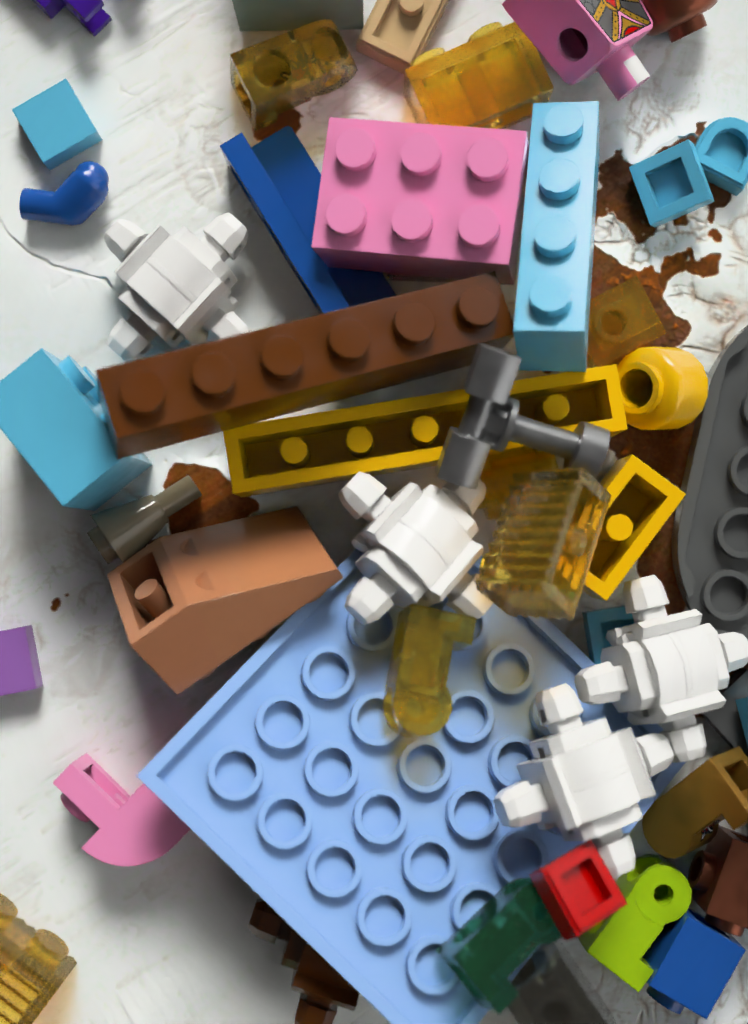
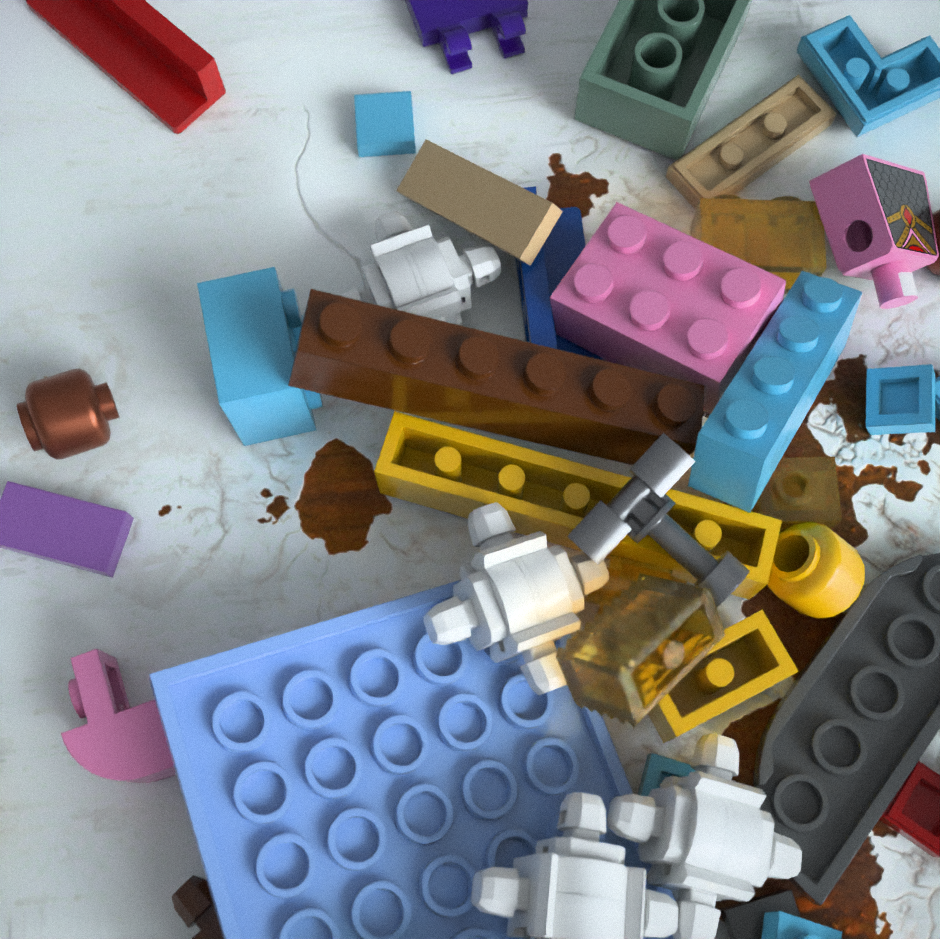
camera: 25 degrees right, 15 degrees down
blue arm [19,161,109,226] -> none
dark tan cone [87,475,202,564] -> none
nougat slope [107,506,343,695] -> none
clear yellow leg [230,19,357,131] -> none
clear yellow leg [383,603,477,738] -> none
none -> tan tile [396,139,563,266]

